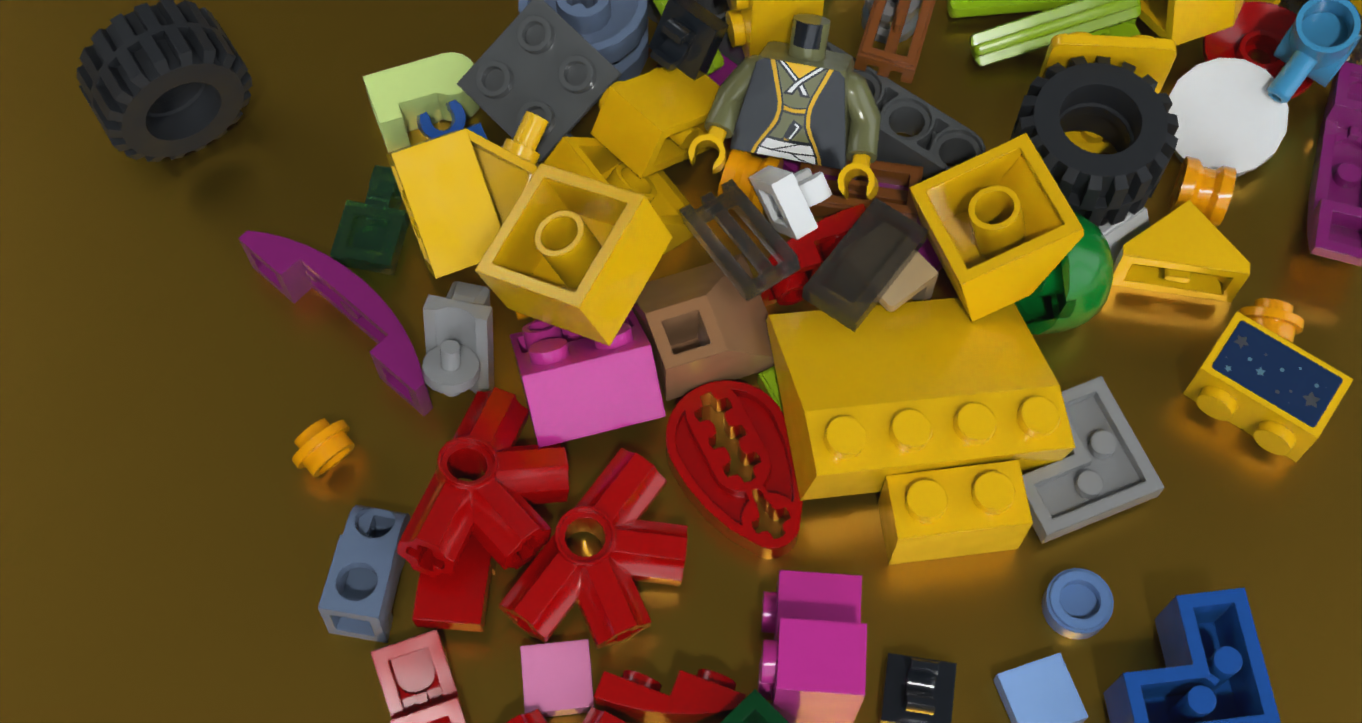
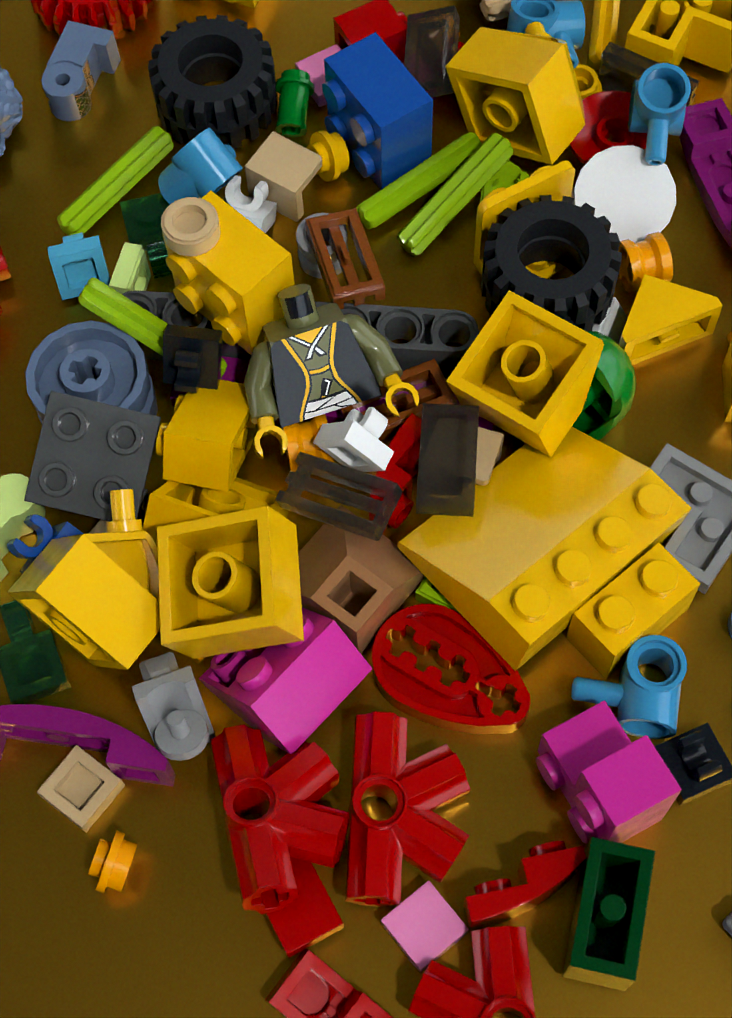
camera: 30 degrees left, 0 degrees up
sand blue leg [318,505,411,643] -> none
none -> tan tile [37,745,125,833]
none -> dark azure piece [571,635,687,739]

